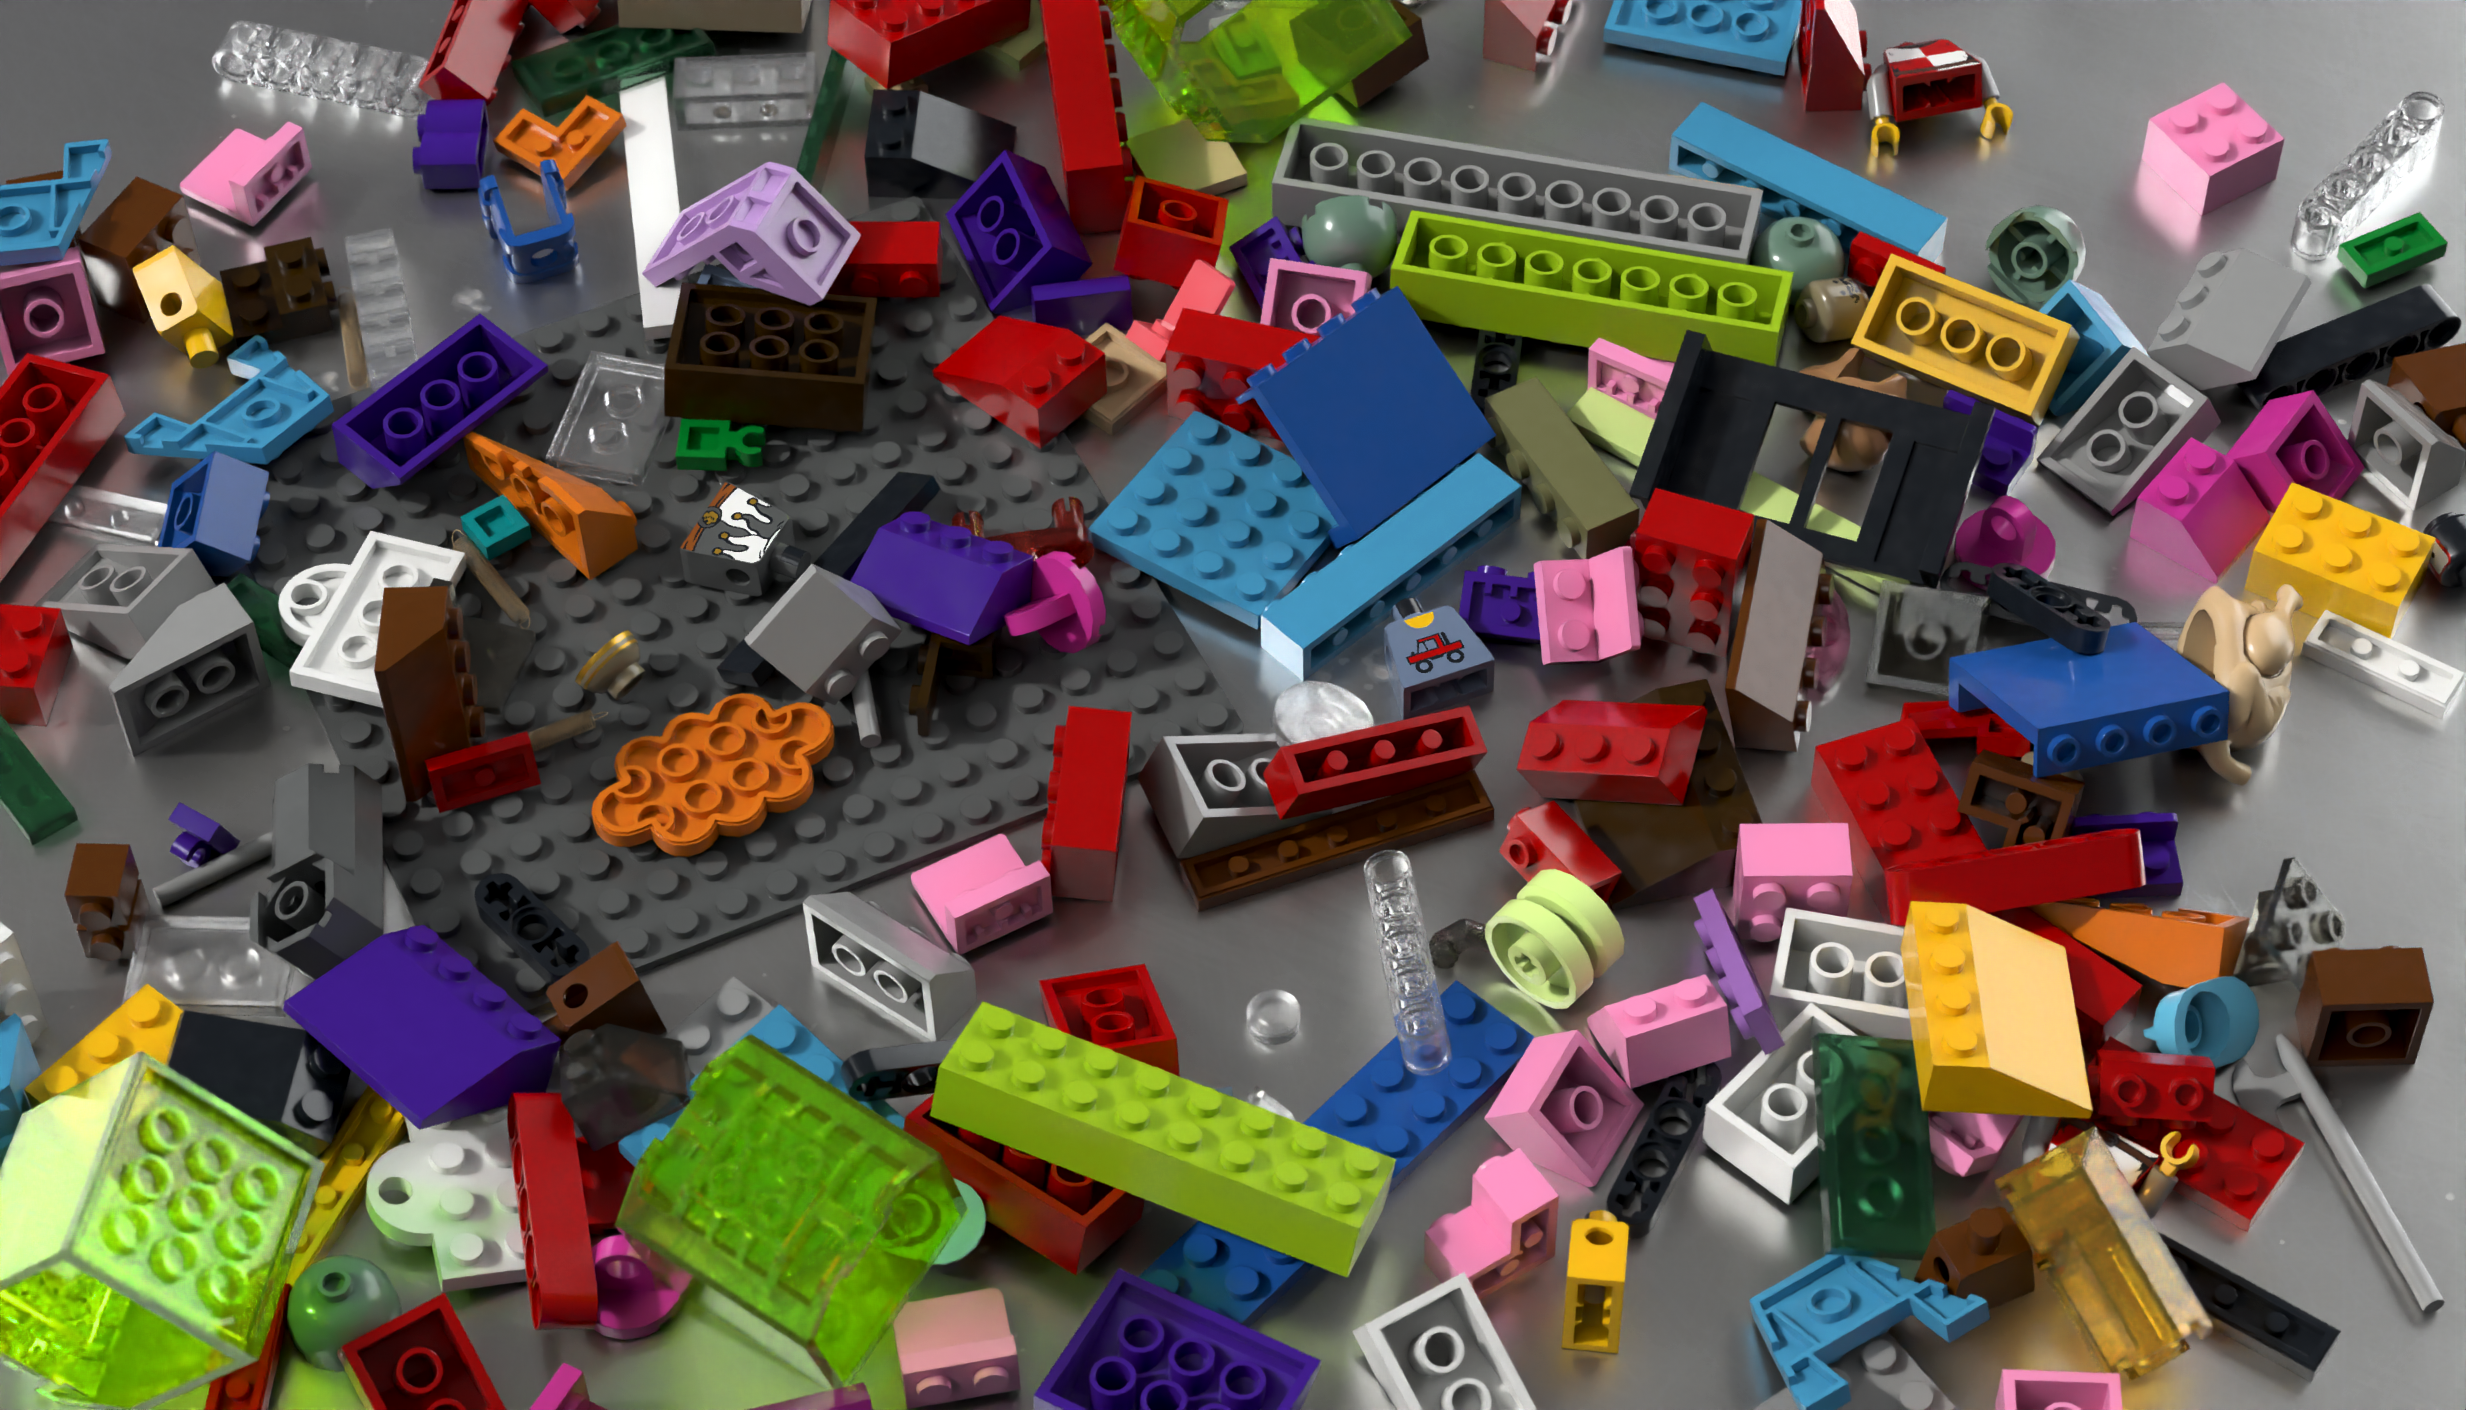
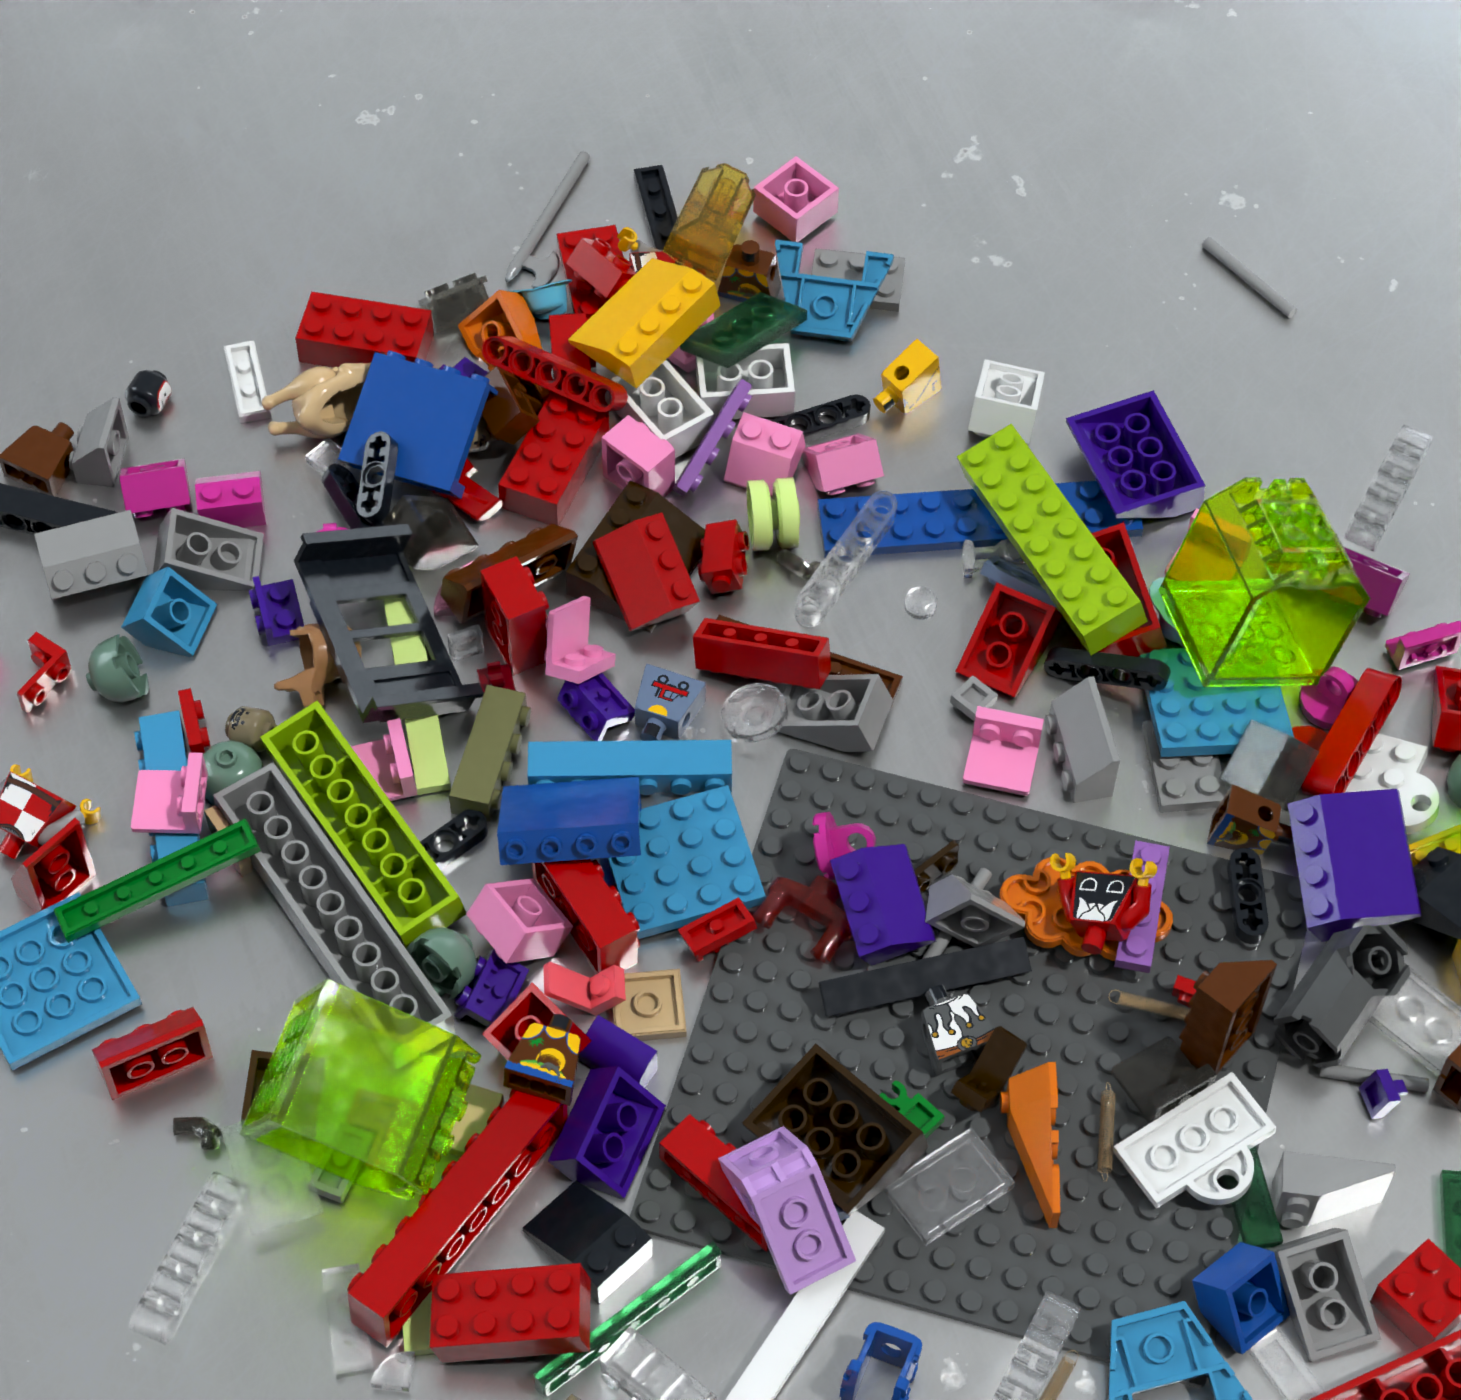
camera: 140 degrees left, 5 degrees up
dark purple slope [332,314,549,489] -> none
teal plate [460,494,532,561] -> none
dark tan piece [575,630,646,700] -> none
red slope [932,315,1107,449] -> none
red brick [1041,706,1132,902] -> none
bright pink brick [1424,1148,1559,1300] -> none
yellow brick [1851,253,2080,427] -> none
yellow brick [2244,482,2436,639] -> none
reddish brown brick [2295,946,2434,1067] -> none
none -> red bracket [17,632,72,713]
none -> green tile [53,818,261,943]
none -> bright pink bracket [131,753,208,834]
none -> red brick [295,291,434,367]
none -> torso [503,1014,581,1106]
none -> red plate [678,897,757,962]
none -> light grey plate [950,676,998,721]
none -> dark brown bracket [951,1026,1027,1112]
none -> torso [1050,853,1157,954]
none -> medium lavender plate [1114,840,1170,973]

